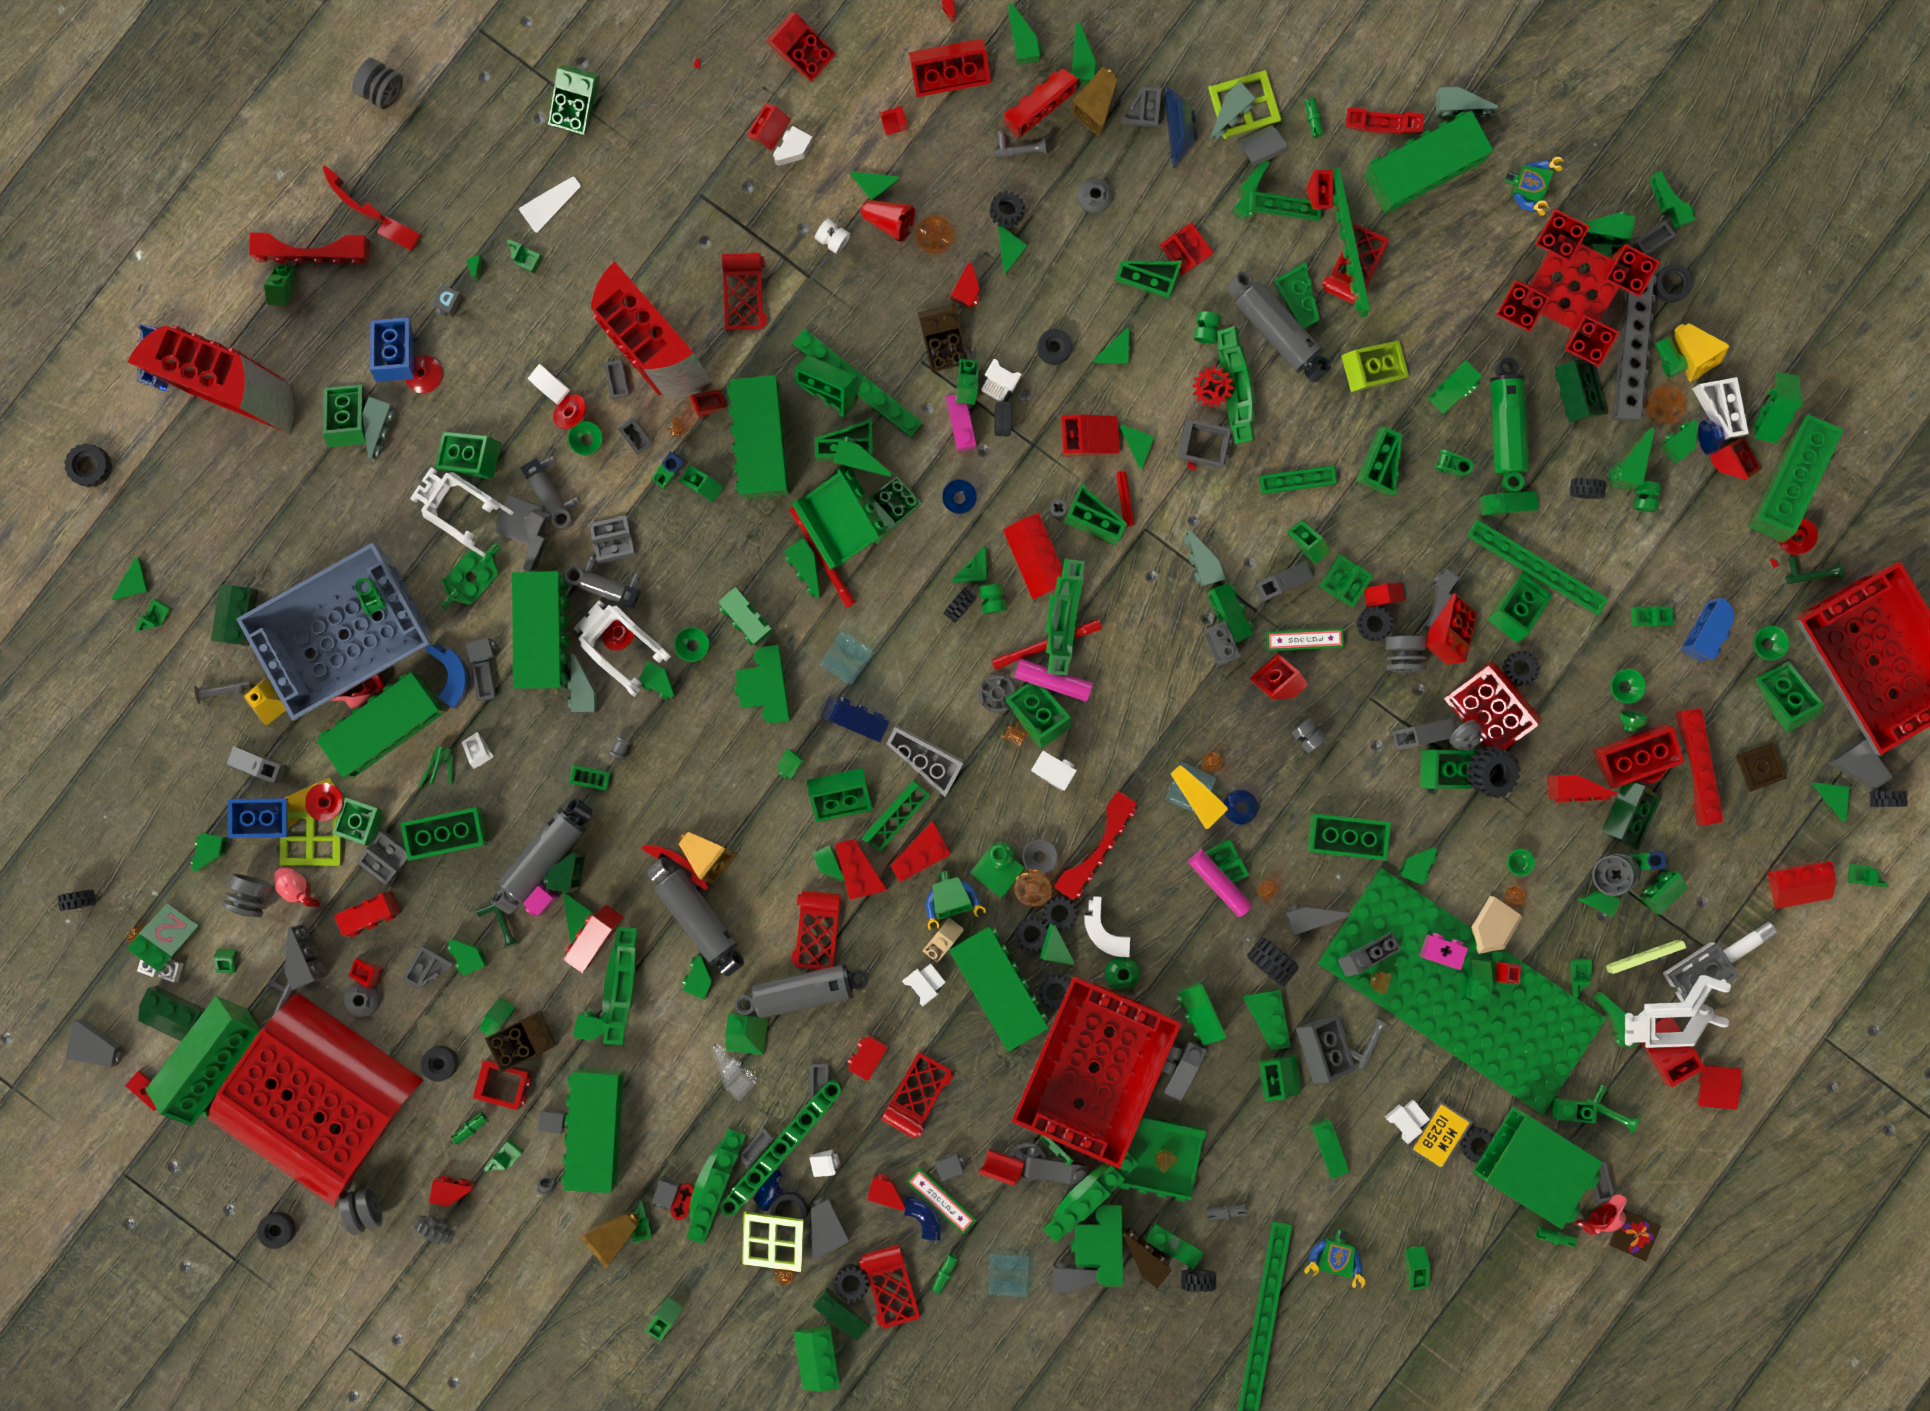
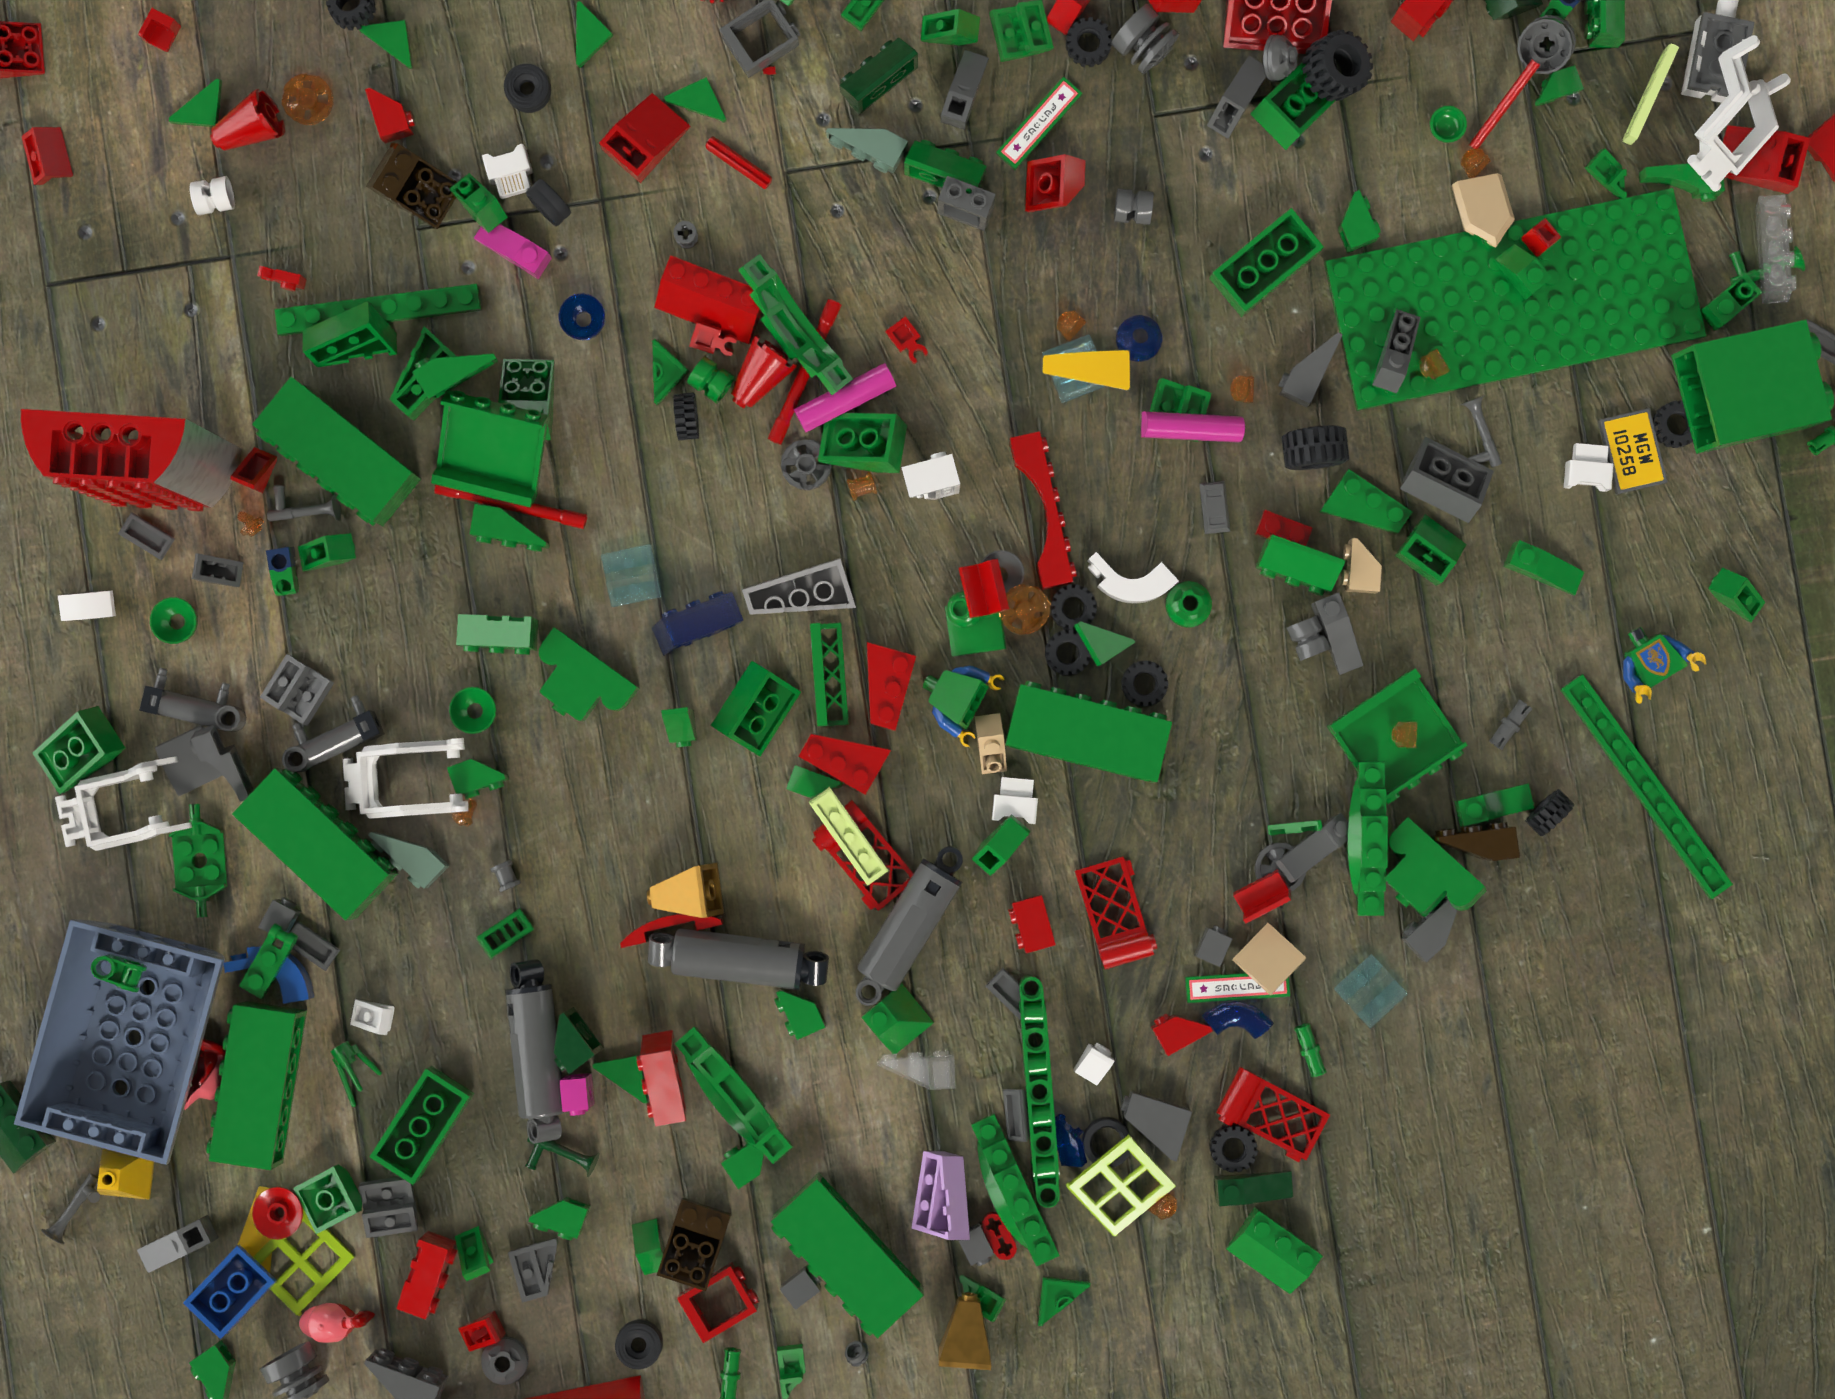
camera: 50 degrees left, 0 degrees up
red dish [553,395,586,430] -> none
red dish [602,616,635,651] -> none
green slope [645,1297,683,1342] -> none
red piece [722,252,767,330] -> none
white slope [773,126,814,166] -> none
red slope [1011,976,1182,1169] -> none
green wedge [1064,483,1127,546] -> none
dark pink brick [1420,933,1468,970] -> none
none -> green plate [239,923,298,999]
none -> red plate [257,266,306,291]
none -> dark grey piece [267,486,341,522]
none -> clear orange plate [452,800,477,827]
none -> green slope [455,1226,494,1281]
none -> red plate [689,320,737,356]
none -> red cone [731,335,798,408]
none -> yellowish green tile [809,787,888,886]
none -> dark green slope [839,37,918,115]
none -> red plate [885,316,928,364]
none -> lavender wedge [912,1151,970,1240]
none -> red panel [959,559,1009,618]
none -> green slope [972,814,1031,876]
none -> green tile [1038,1276,1091,1326]
none -> dark grey tile [1199,481,1230,534]
none -> tan tile [1233,923,1306,996]
none -> red plate [1255,510,1313,546]
none -> tan slope [1342,538,1382,594]
none -> red bar [1469,59,1540,150]
none -> clear brick [1755,194,1796,304]

